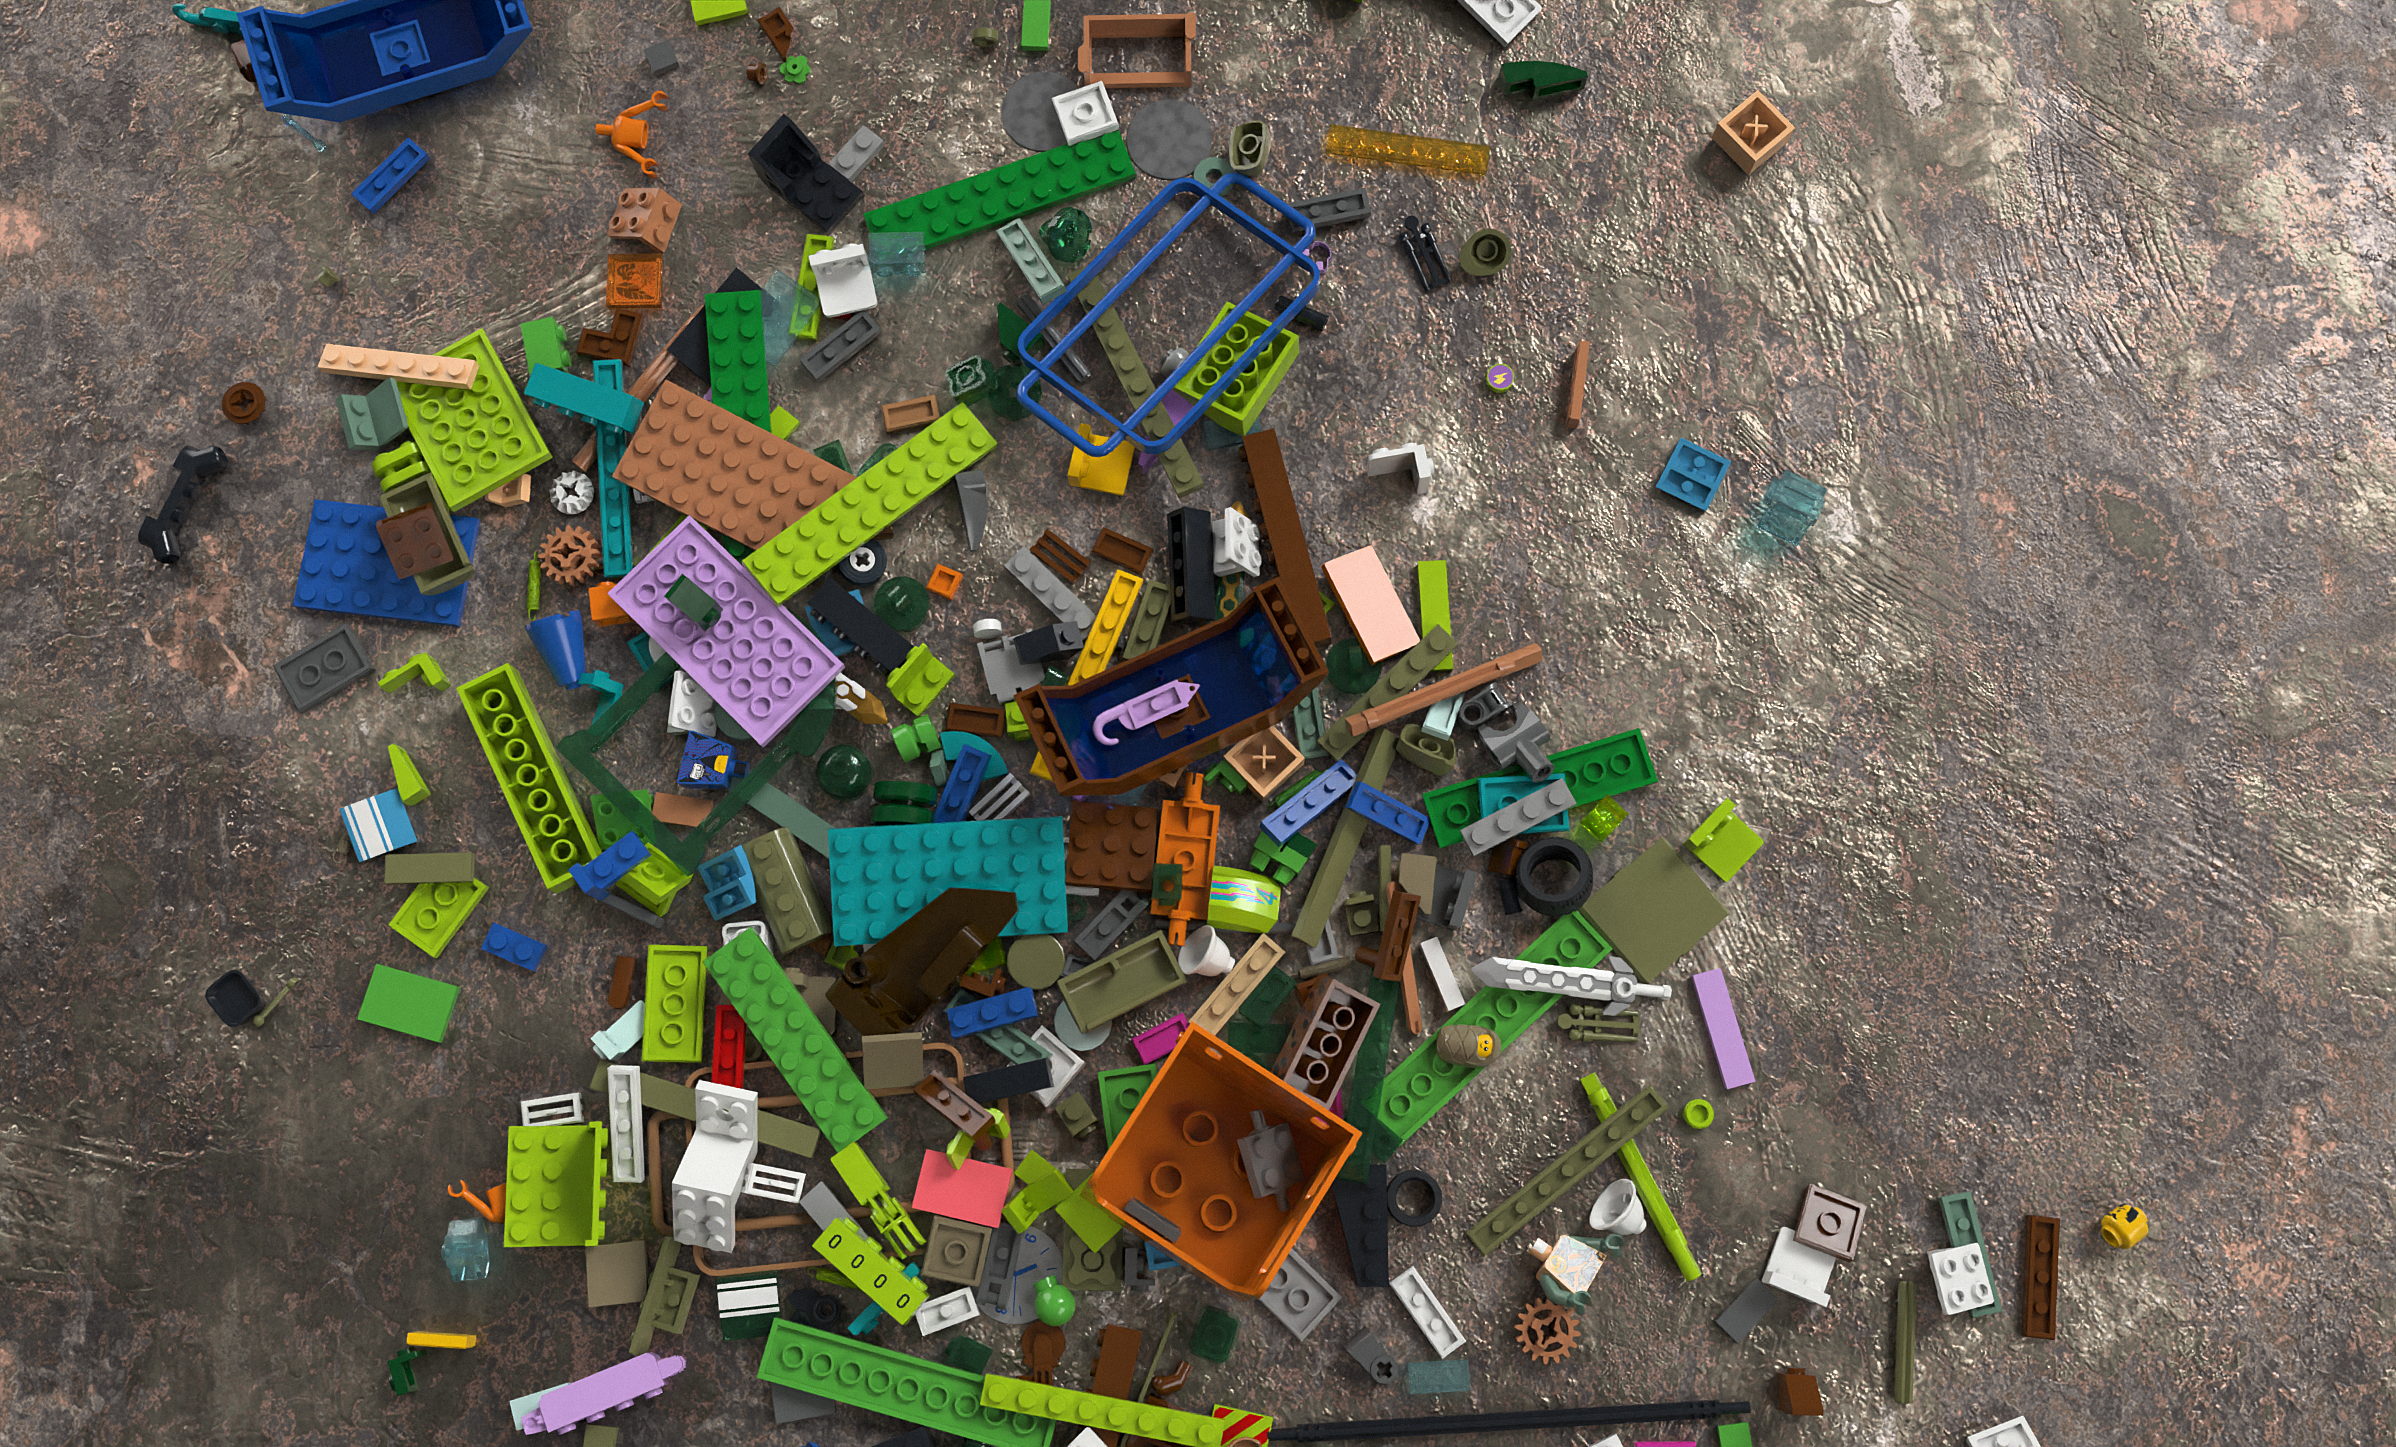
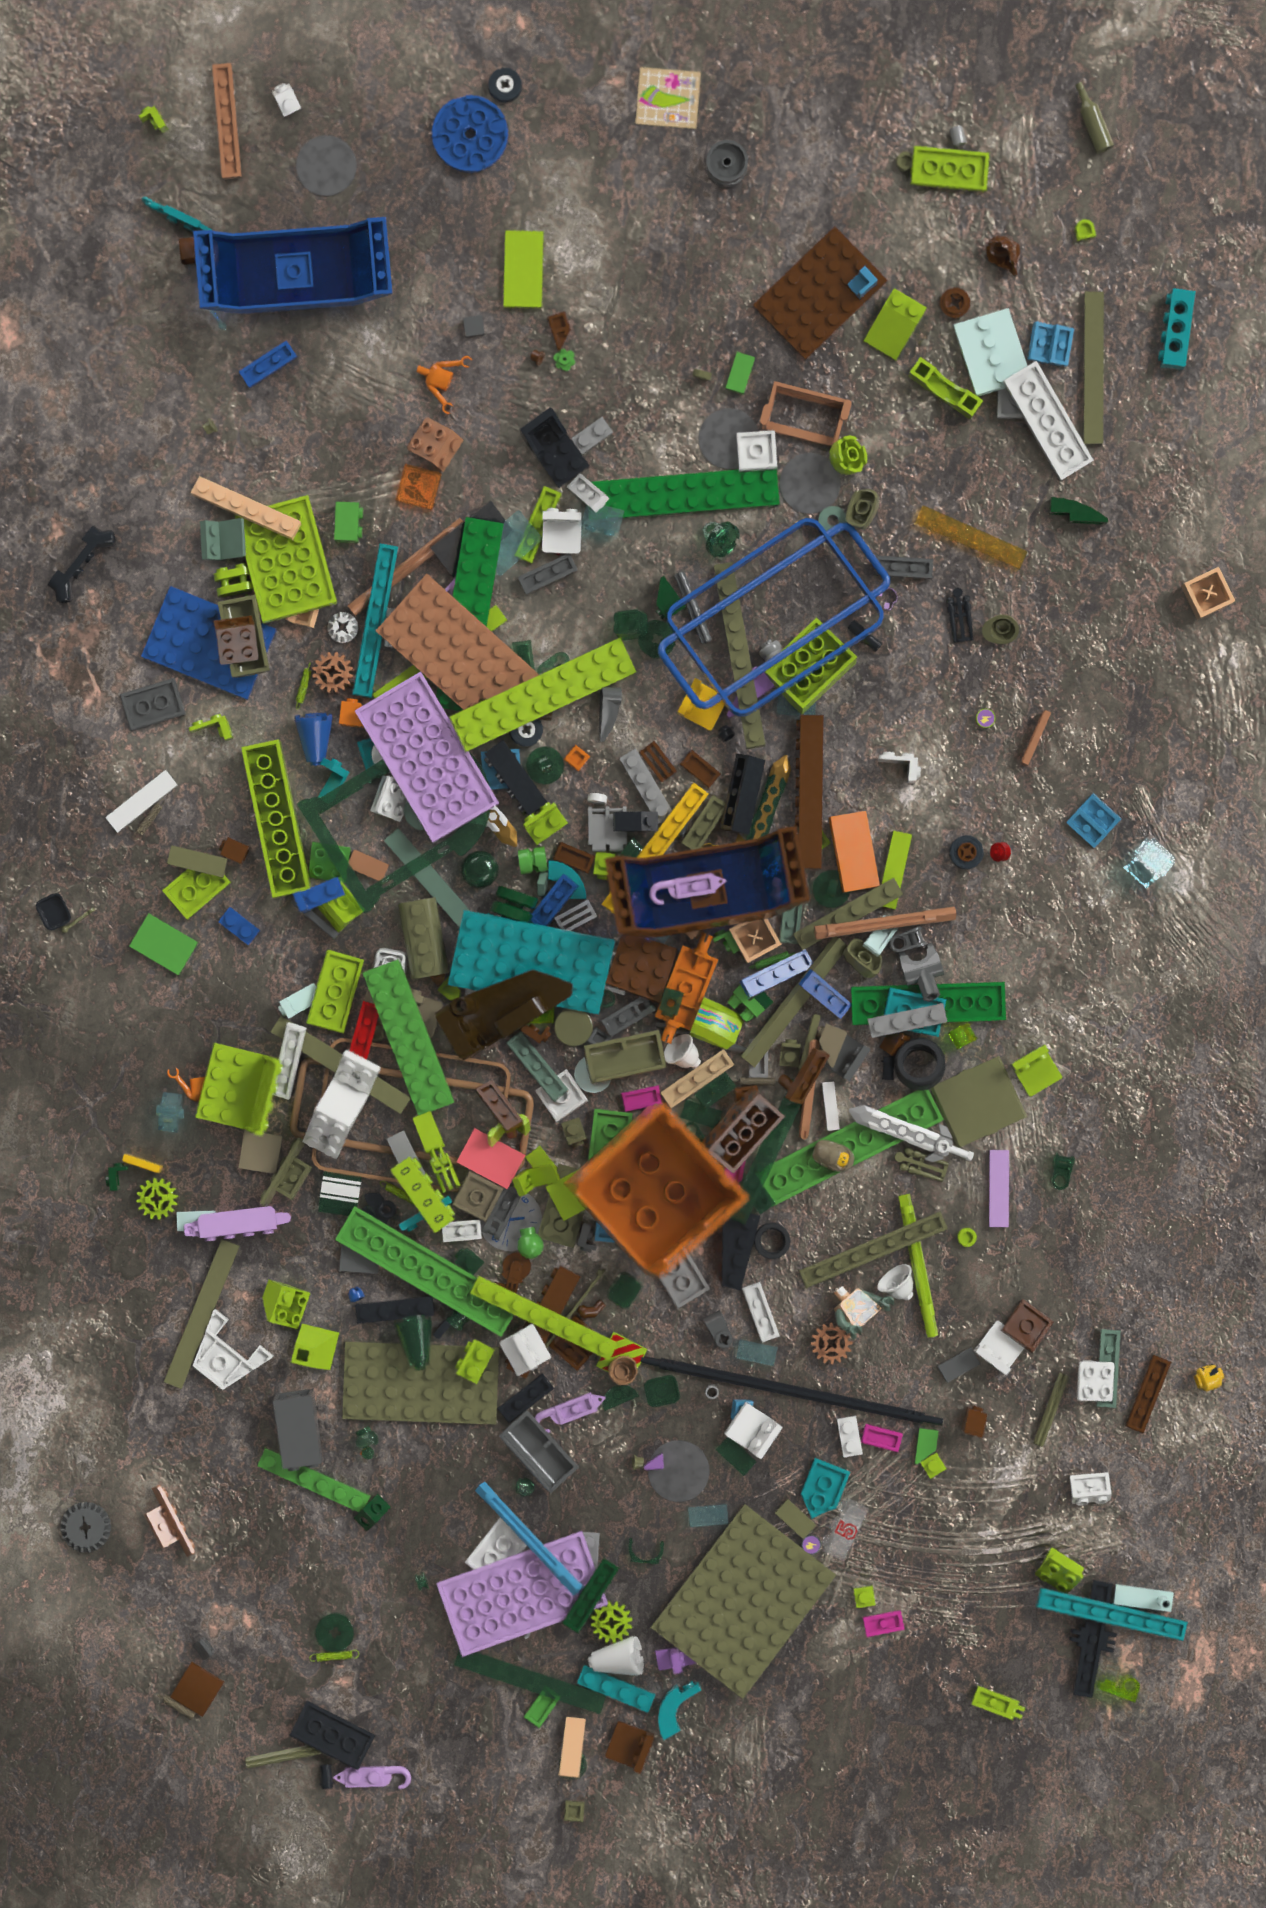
camera: 15 degrees right, 10 degrees up
reddish brown gear [222,382,268,425] -> none
slope [339,788,417,863] -> none
lime slope [388,744,430,806] -> none
white tile [521,1092,584,1126] -> none
teal brick [524,363,644,435] -> none
reddish brown tile [576,308,645,367] -> none
reddish brown bar [608,955,637,1009] -> none
dark green slope [664,574,724,632] -> none
blue torso [677,730,750,789] -> none
dark azure slope [697,845,756,921] -> none
white tile [741,1162,806,1204] -> none
dark tan tile [862,1032,924,1089] -> none
medium nougat tile [881,395,940,434] -> none
blue plate [947,987,1039,1039] -> none
black tile [963,1058,1054,1104] -> none
sand green tile [996,218,1067,304] -> none
dark grey tile [1124,1197,1182,1243] -> none
white bracket [1212,507,1261,577] -> none
light grey plate [1237,1109,1305,1212] -> none
none -> white tile [105,770,178,833]
none -> lime gear [136,1178,179,1220]
none -> reddish brown brick [219,837,251,865]
none -> white plate [567,473,609,512]
none -> black plate [717,725,735,742]
none -> lime cylinder [829,435,867,475]
none -> black wheel [949,835,984,870]
none -> red wheel [990,842,1011,862]
none -> clear green piece [1050,1152,1075,1190]

